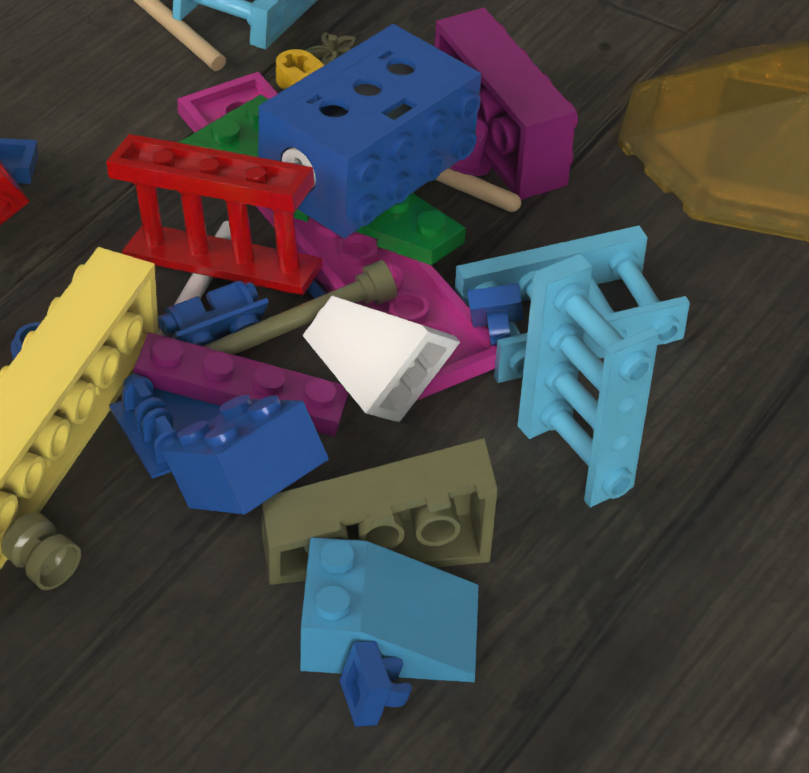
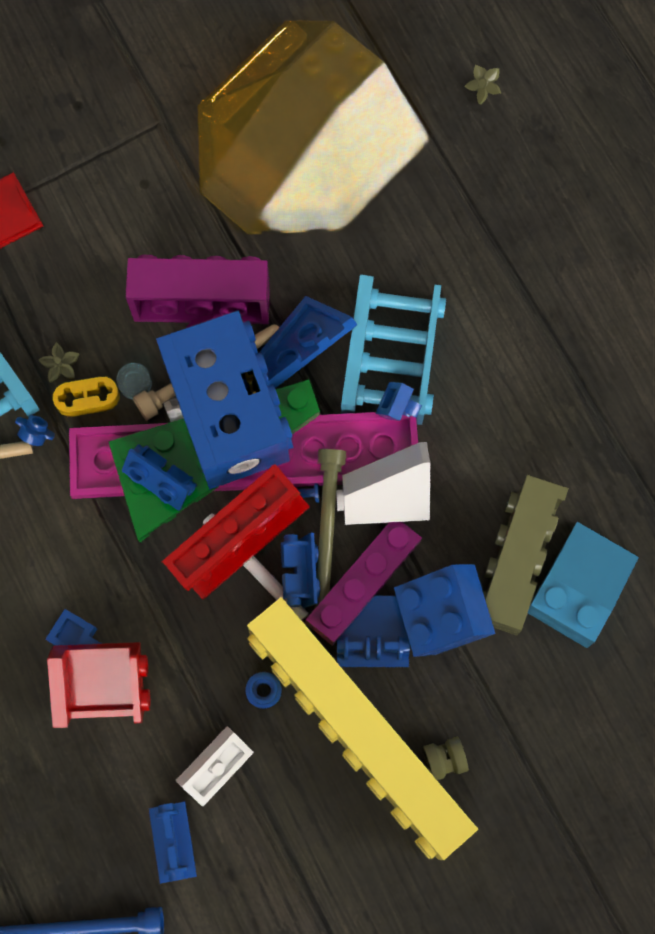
camera: 60 degrees left, 30 degrees up
blue tile [339,641,412,727] -> none
medium azure fence [518,253,659,507] -> none
none -> blue plate [15,415,55,446]
none -> blue hinge [122,444,197,511]
none -> blue wing [260,296,357,388]

